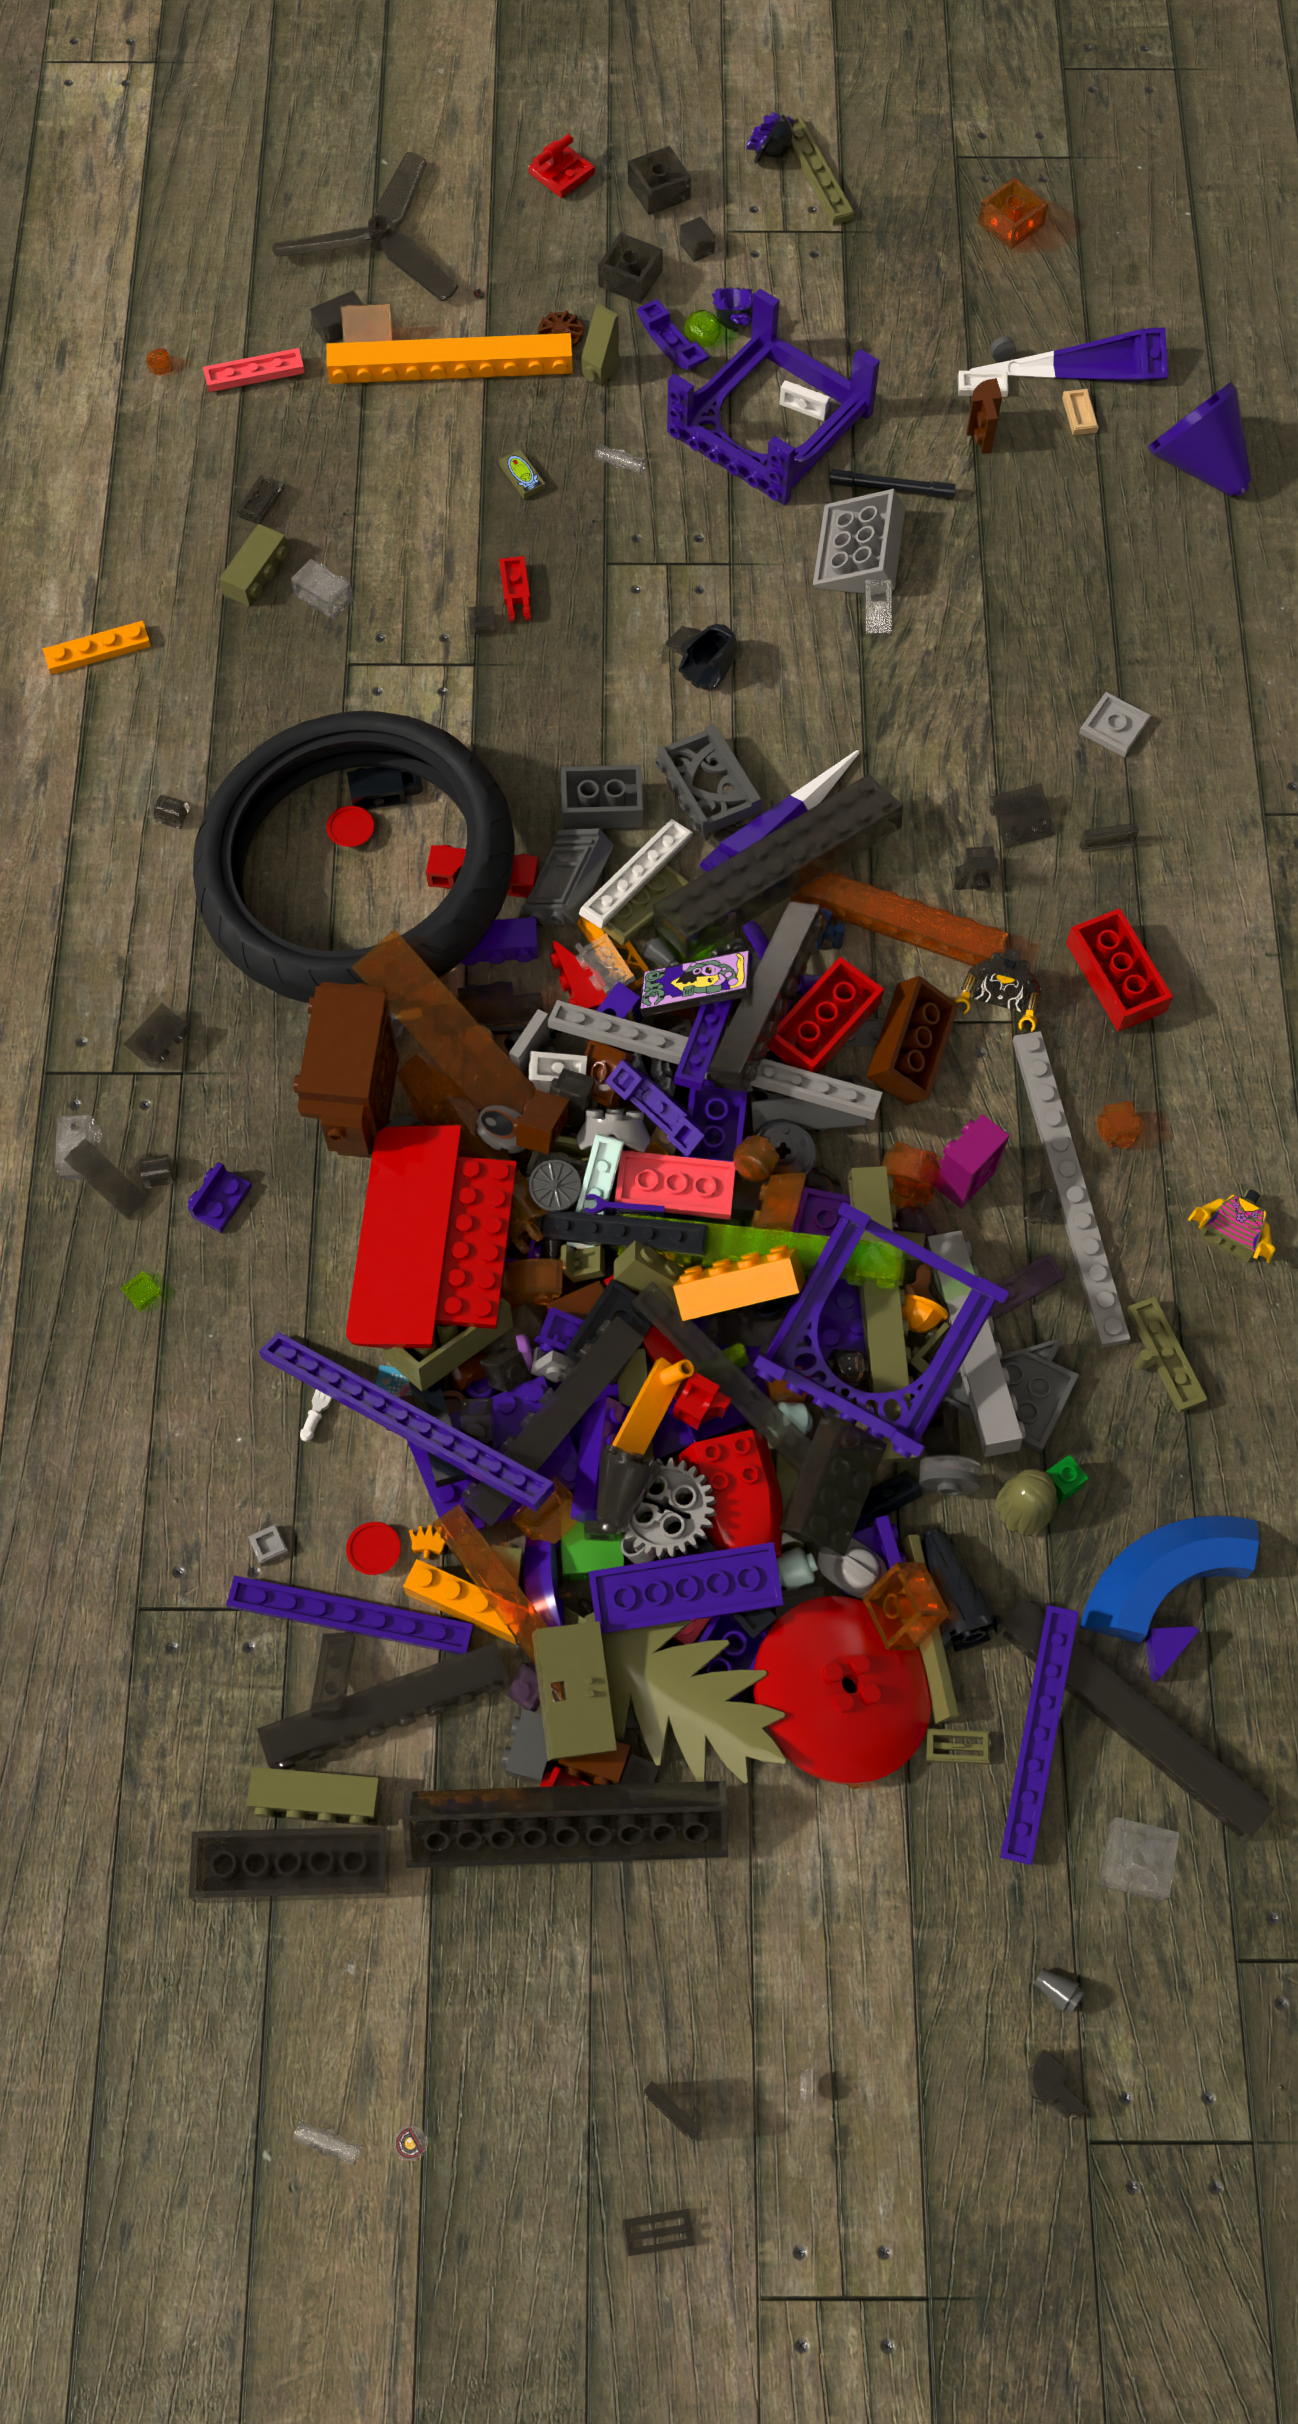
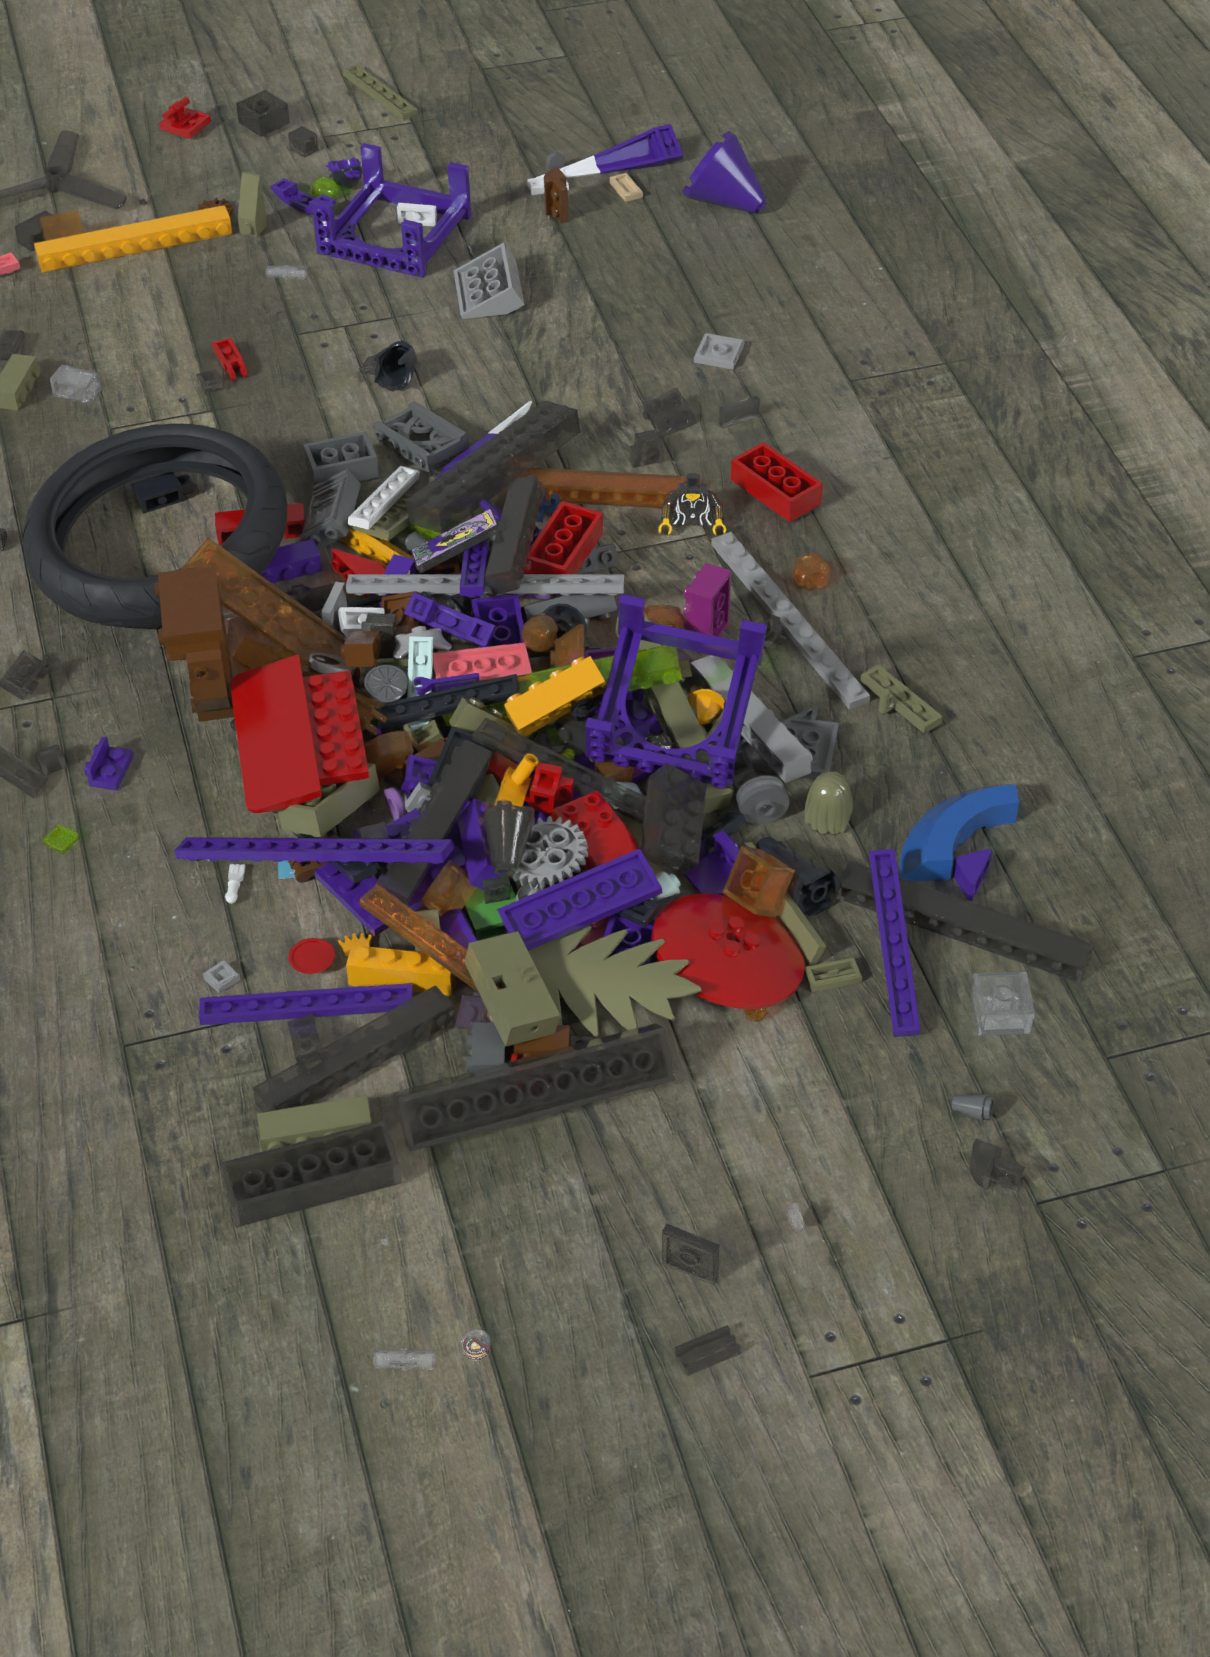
camera: 15 degrees left, 20 degrees down
red piece [326,806,374,847] -> none
reddish brown tile [449,1350,497,1393] -> none
clear smoke brick [480,1347,531,1393] -> none
tile [499,449,545,499] -> none
clear bracket [575,933,636,996] -> none
clear smoke brick [598,232,663,303] -> none
hair [746,112,795,164] -> none
light grey piece [818,1536,887,1599] -> none
black piece [830,469,956,499] -> none
clear slope [862,579,892,633] -> none
reddish brown brick [866,976,959,1105] -> none
clear orange brick [978,177,1049,250] -> none
tile [989,1253,1065,1321] -> none
green brick [1046,1455,1089,1505] -> none
torso [1188,1189,1275,1263] -> none

